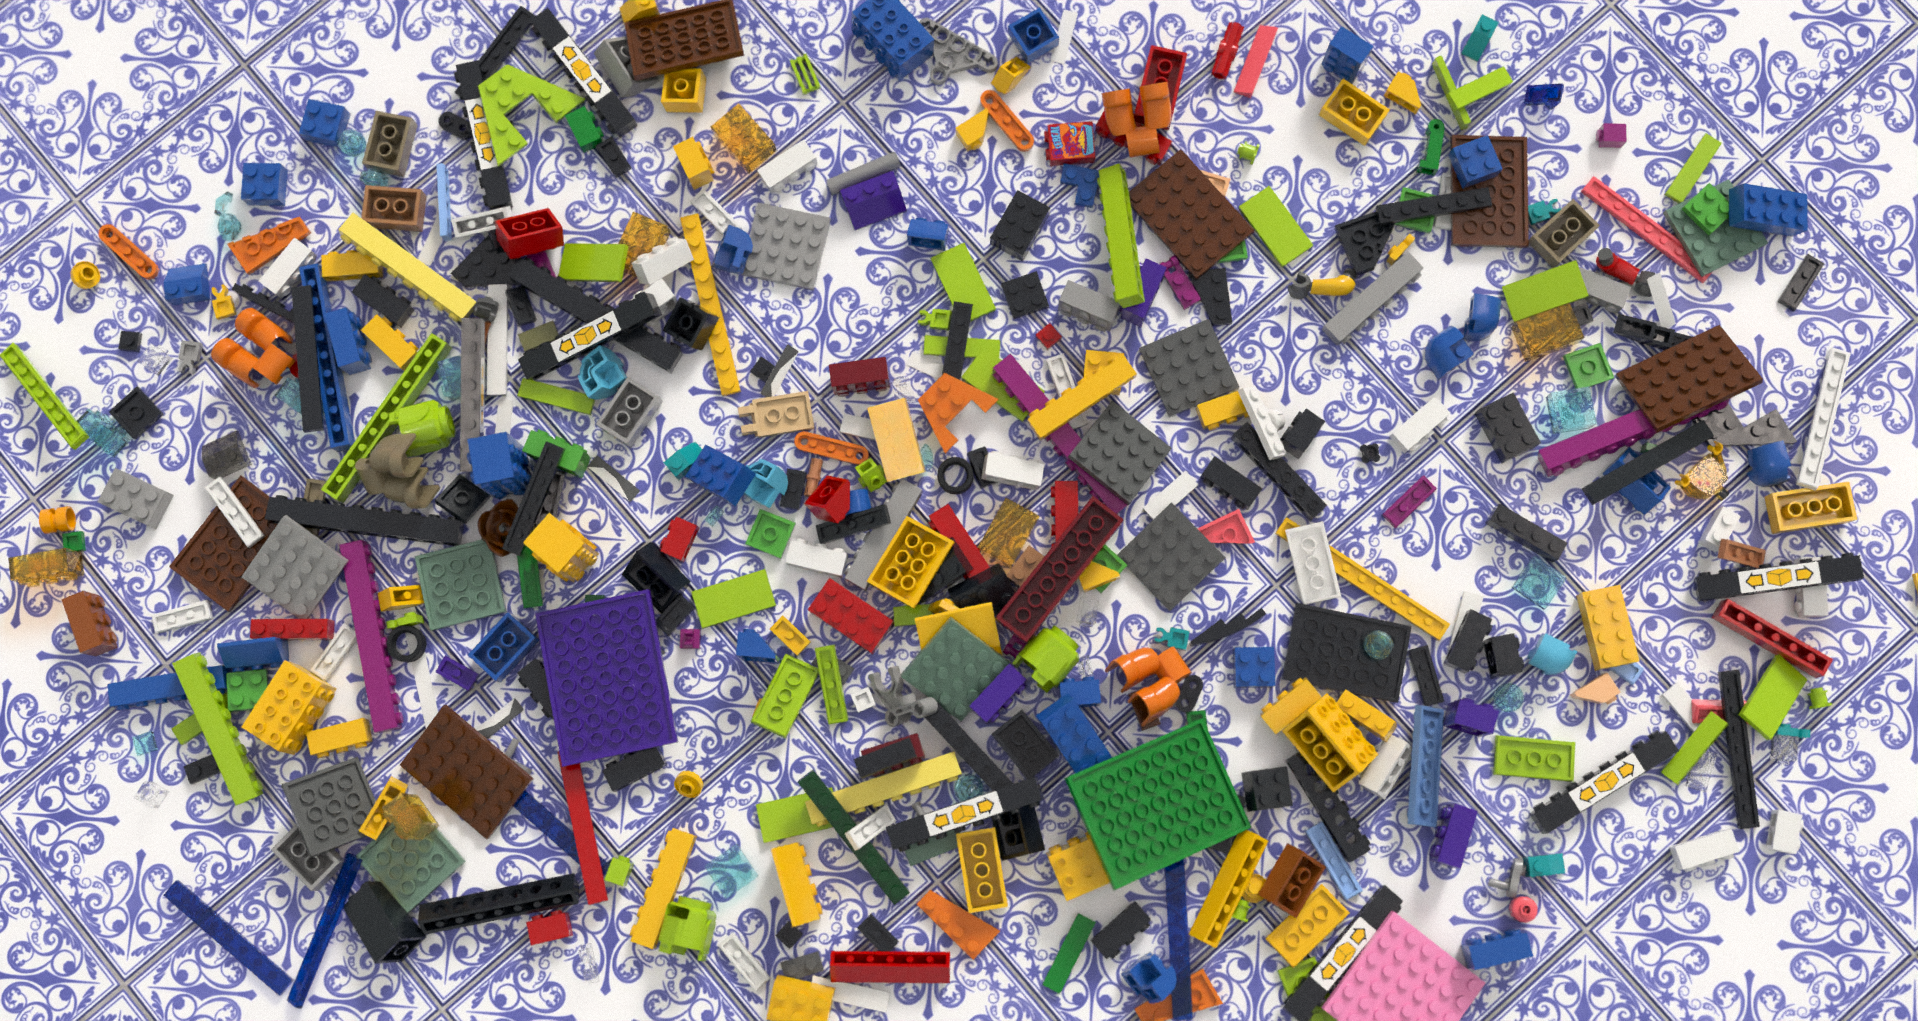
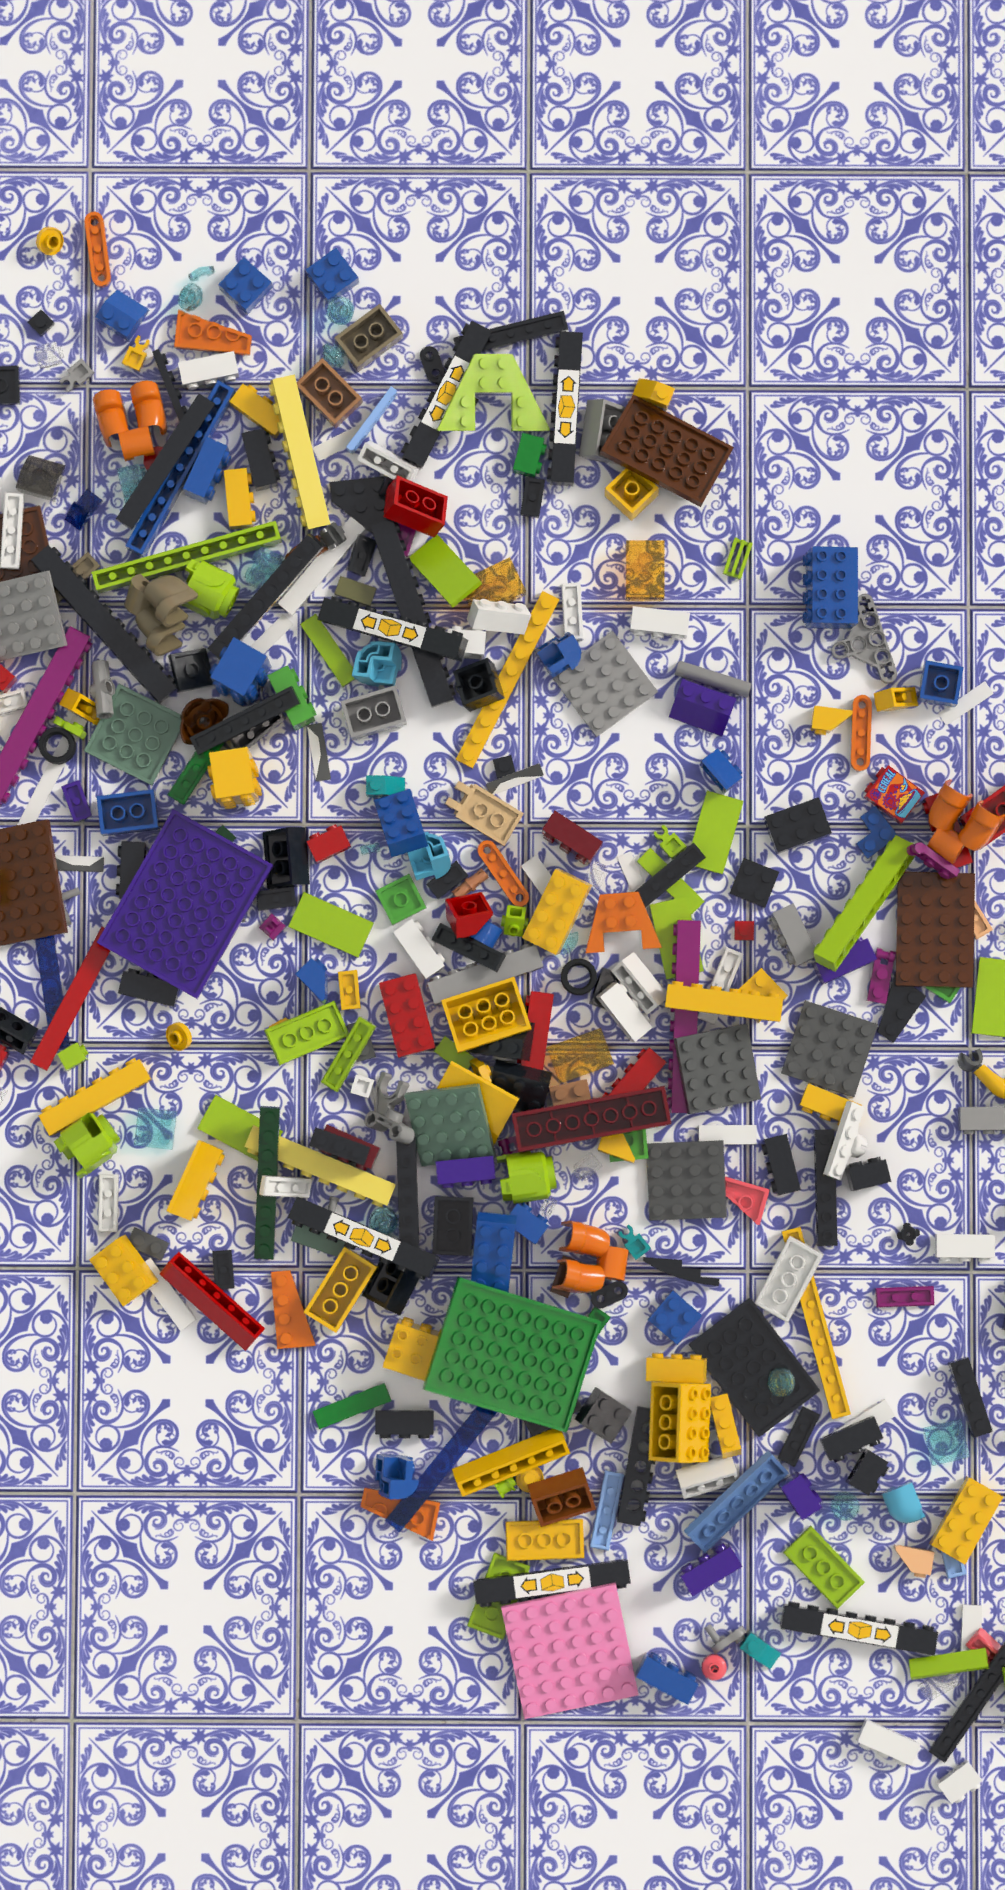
camera: 35 degrees right, 5 degrees up
yellow brick [673,137,714,190] -> none
black plate [775,921,803,949] -> none
none -> clear blue slope [65,489,103,531]
none -> light grey piece [90,660,115,719]
none -> white brick [611,952,667,1015]
none -> magenta plate [907,842,960,879]

